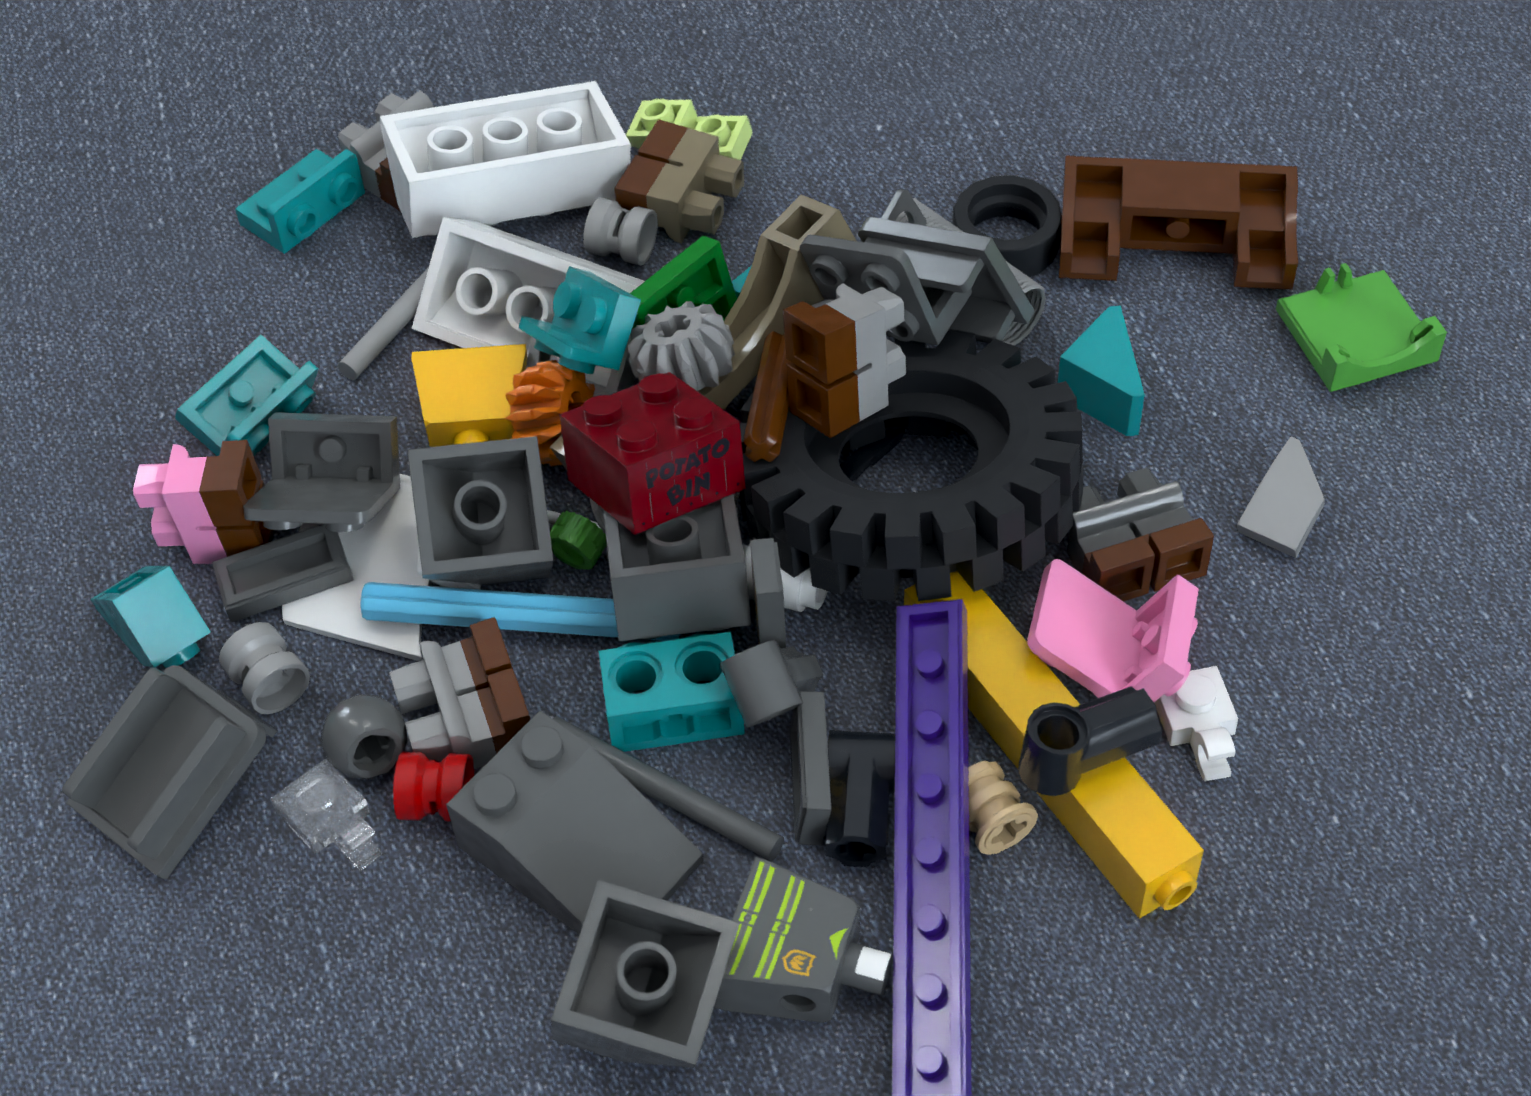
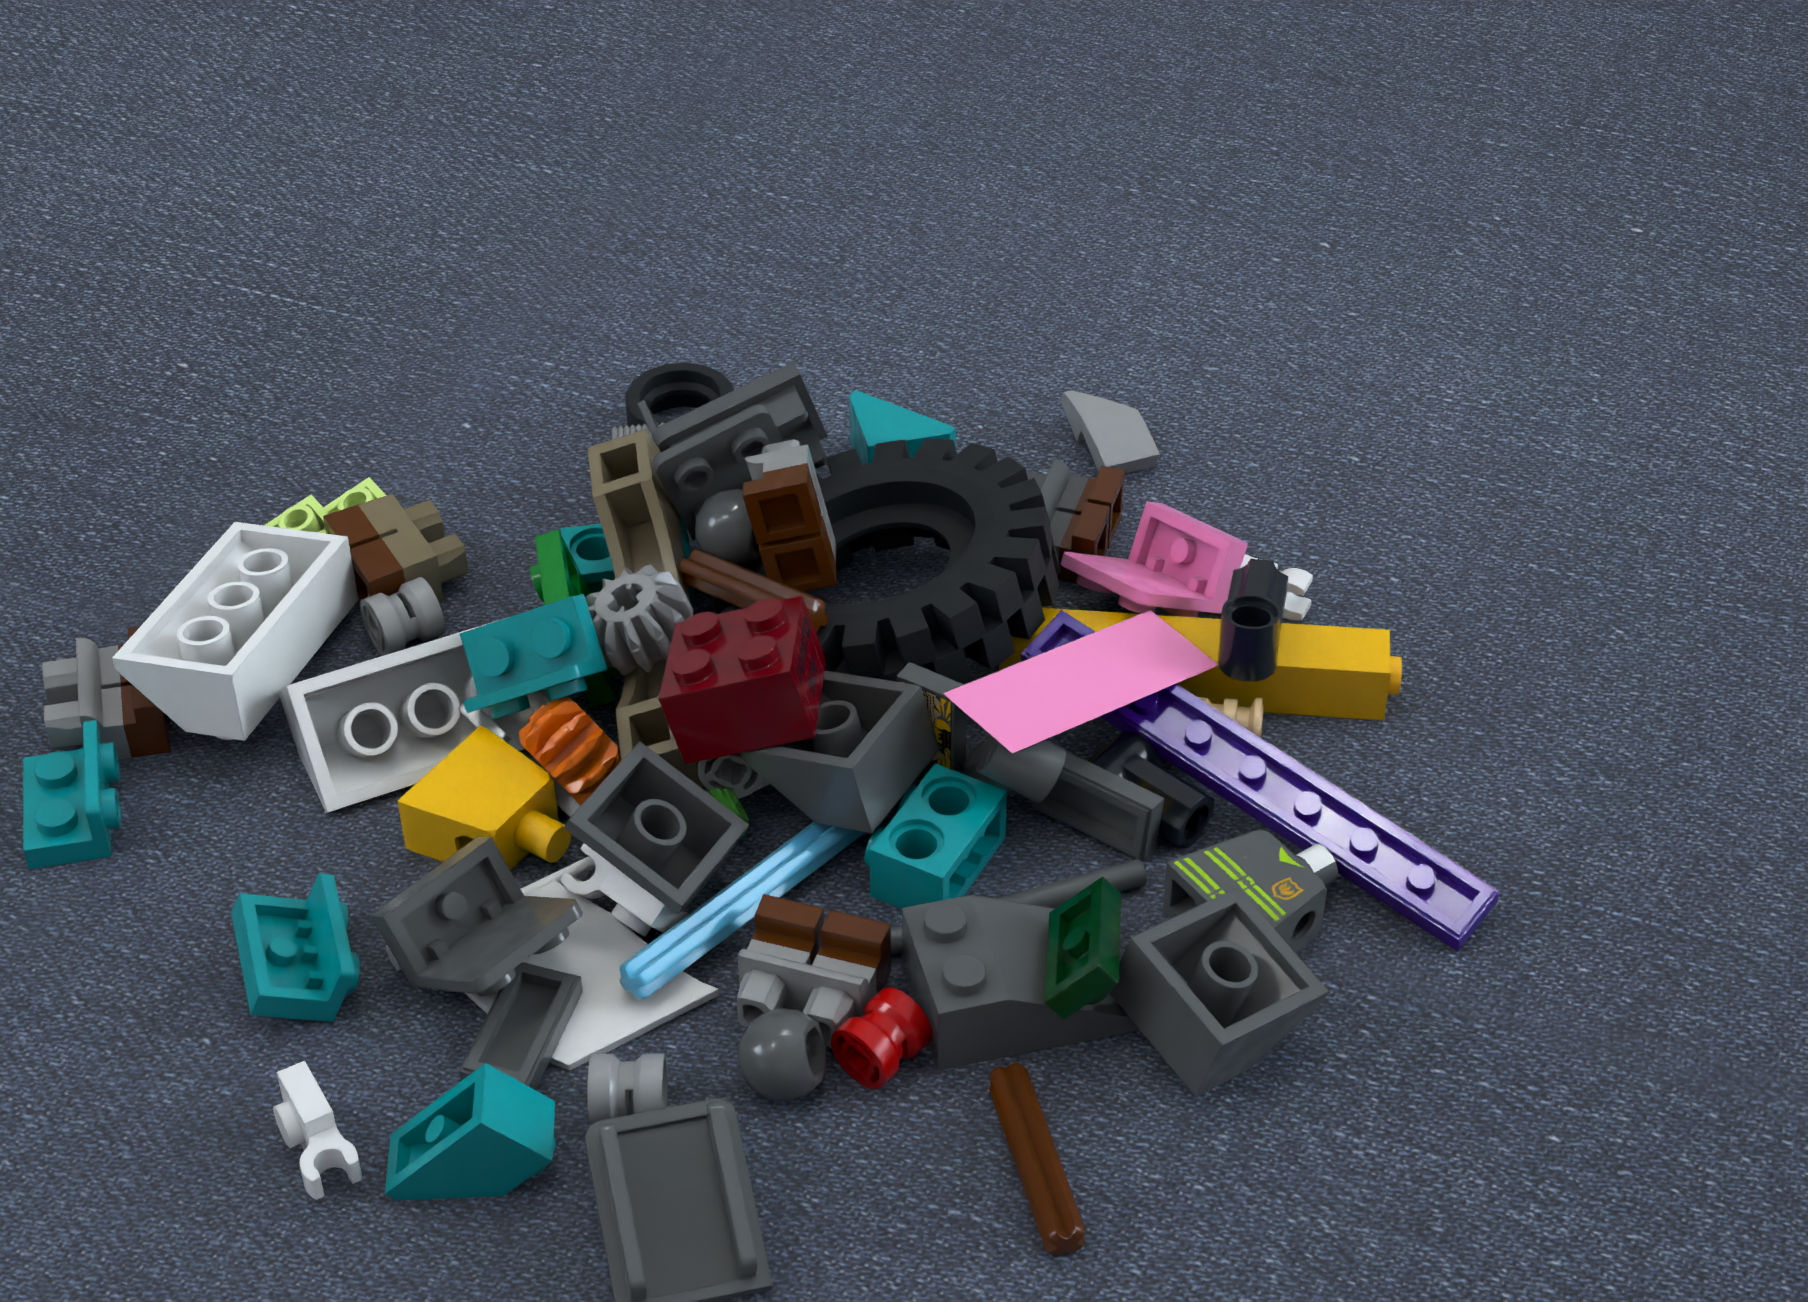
camera: 55 degrees left, 10 degrees down
hips [133,440,274,564] -> none
clear plate [270,758,383,872] -> none
light grey bar [338,267,429,380] -> none
reddish brown bracket [1059,156,1298,290] -> none
bright green piece [1276,263,1447,392] -> none
none -> white plate [273,1061,362,1200]
none -> bright pink sticker [943,610,1219,754]
none -> reddish brown axle [989,1063,1085,1256]
none -> dark green plate [1044,876,1121,1020]

